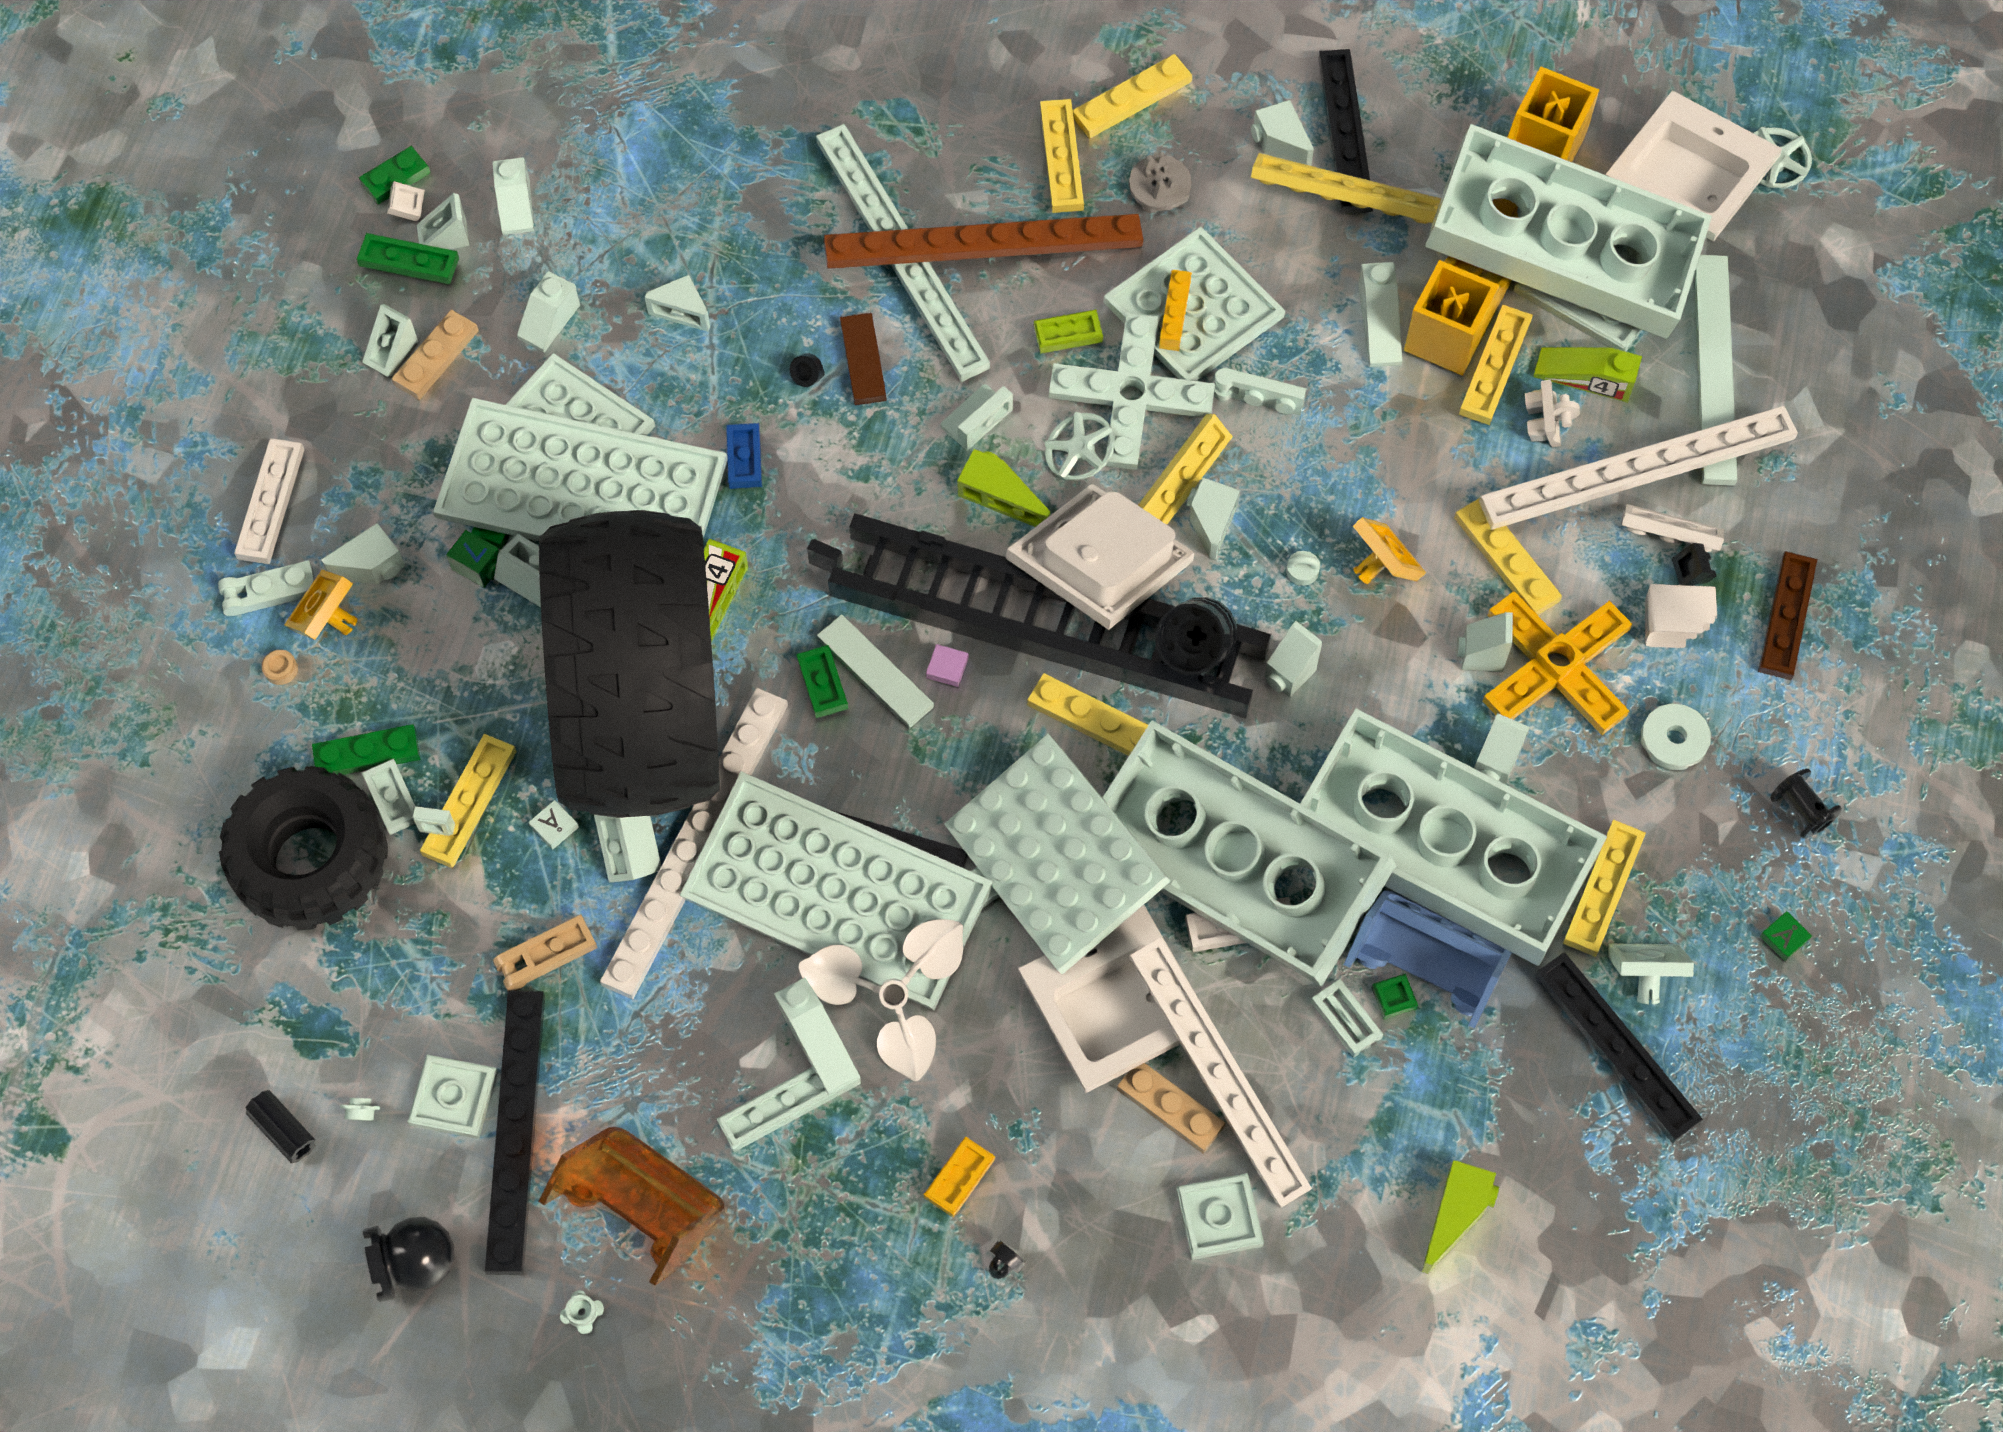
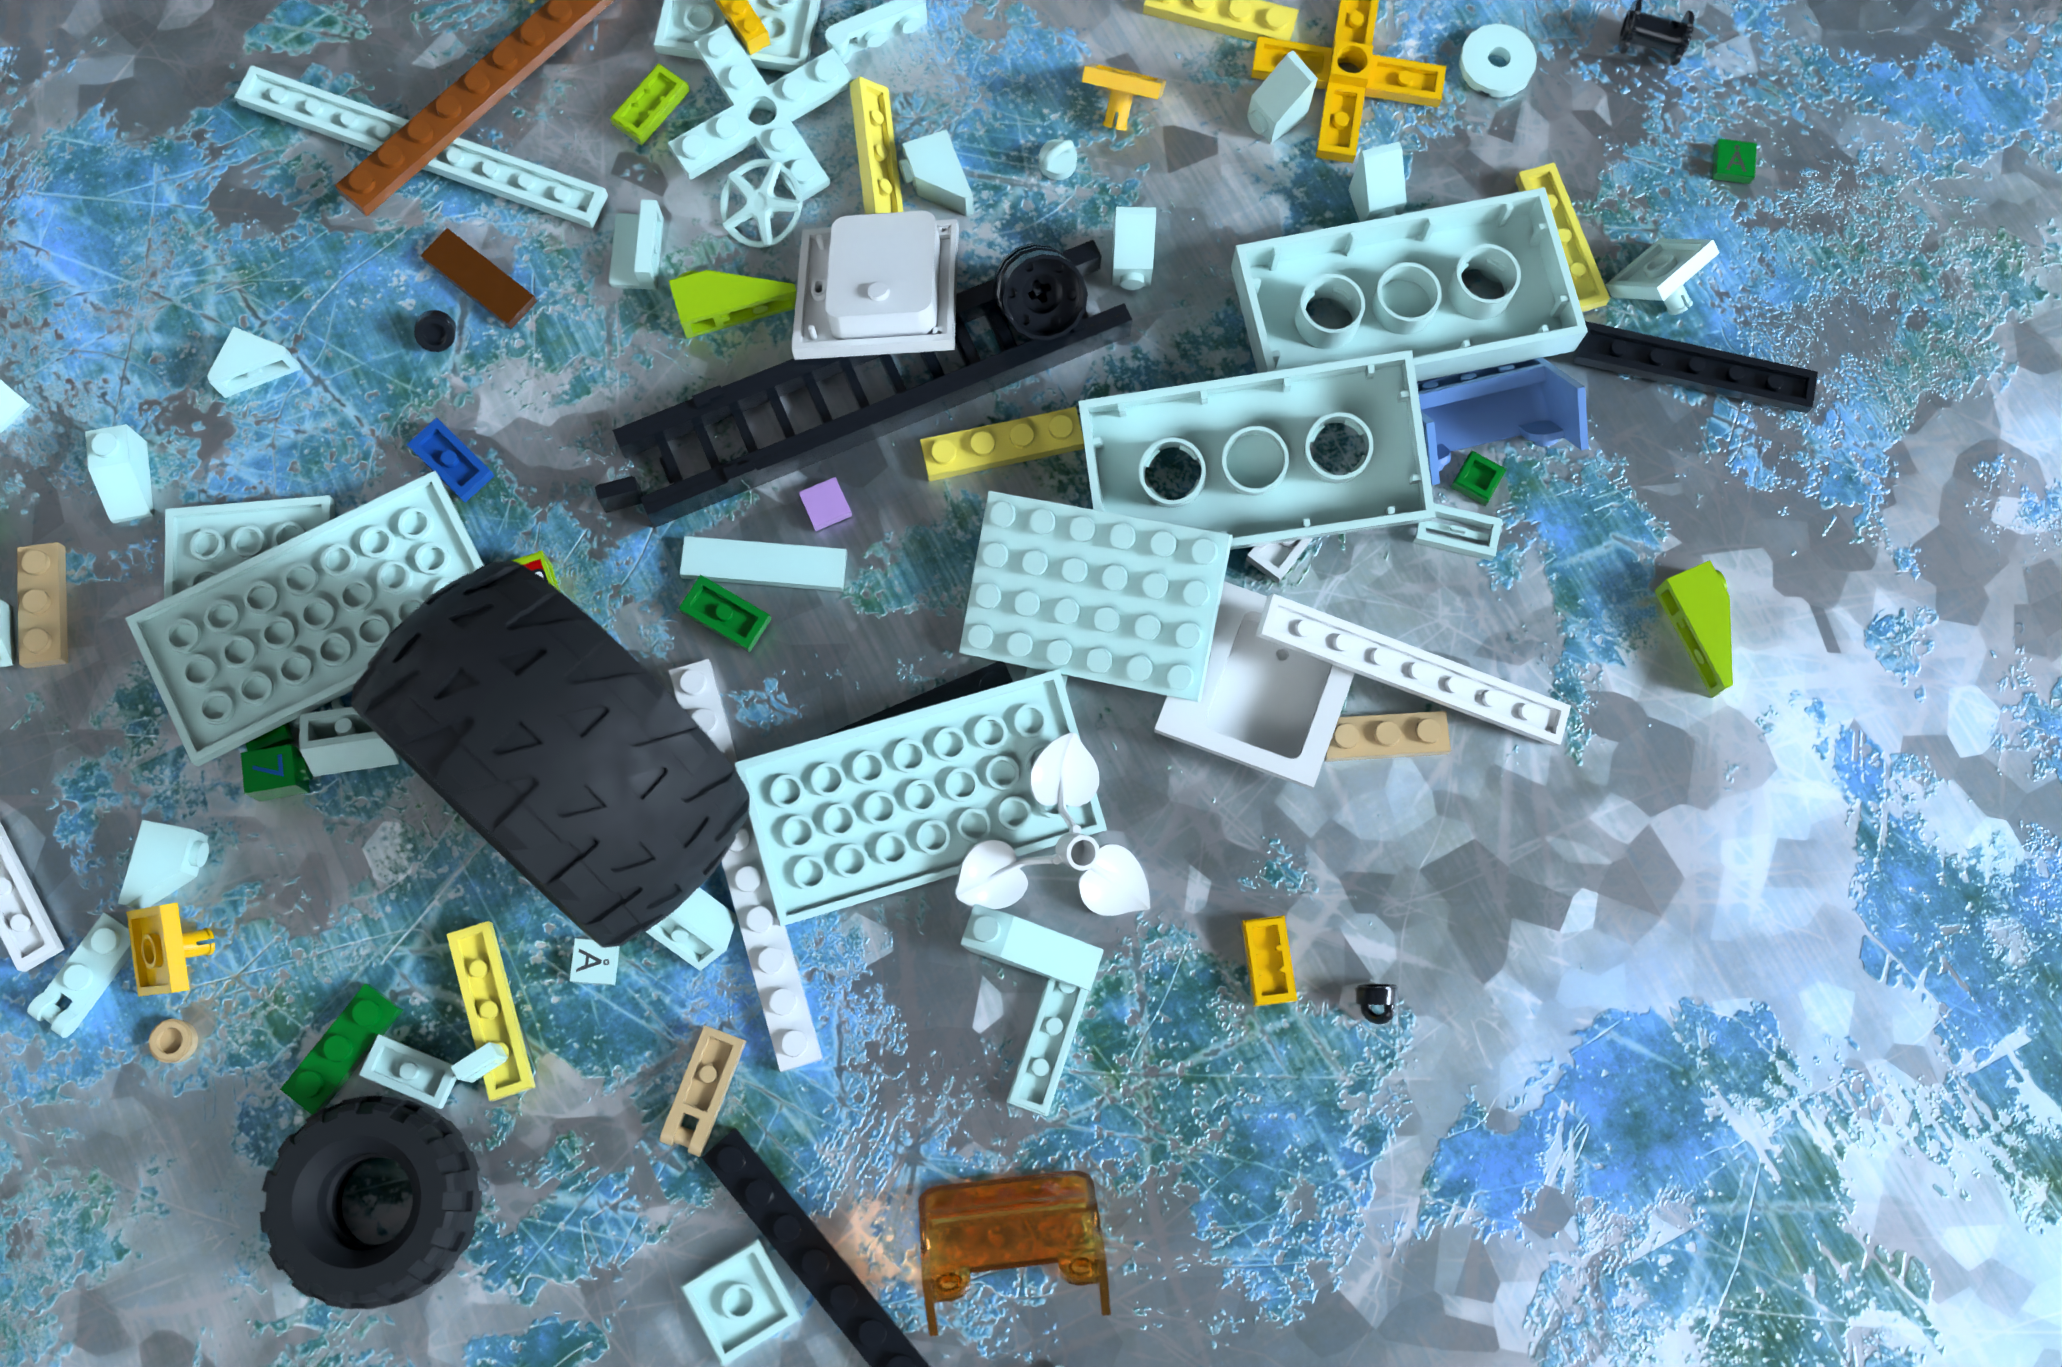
camera: 45 degrees left, 10 degrees up
light aqua tile [1176,1173,1264,1260] -> none

